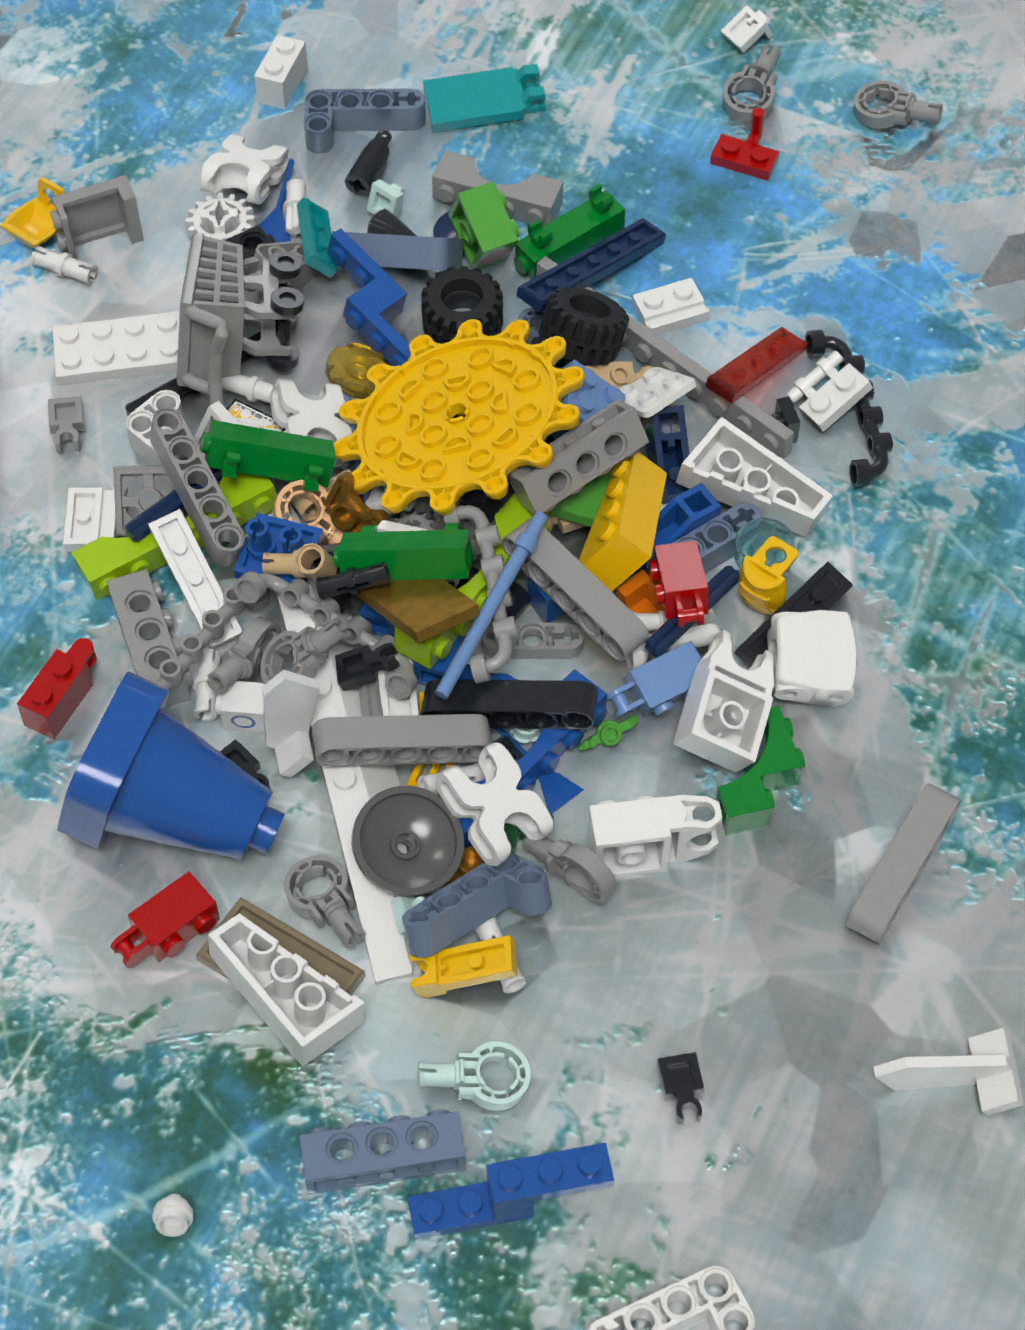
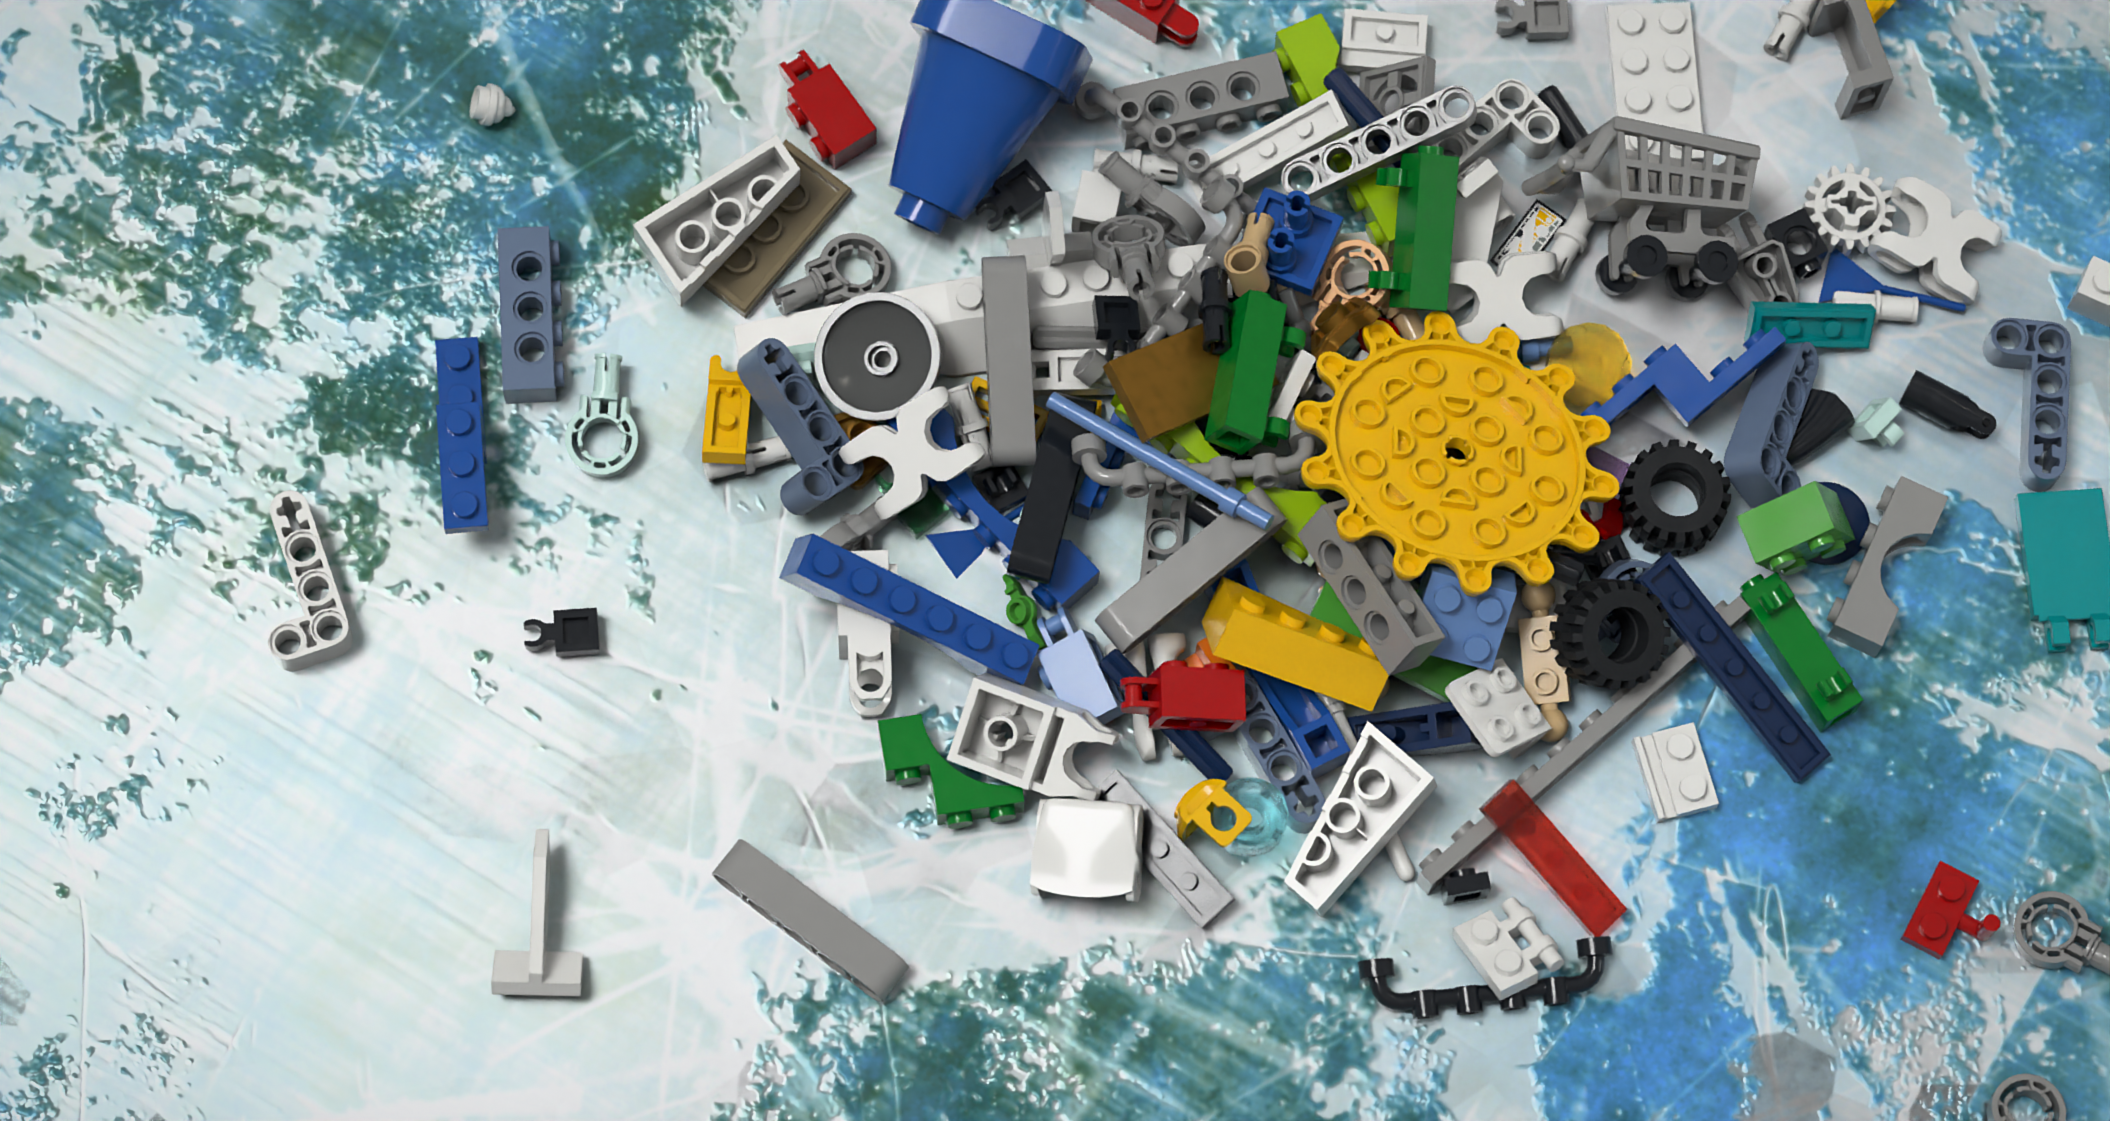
camera: 90 degrees right, 15 degrees up
none -> blue arch [779,533,1039,685]

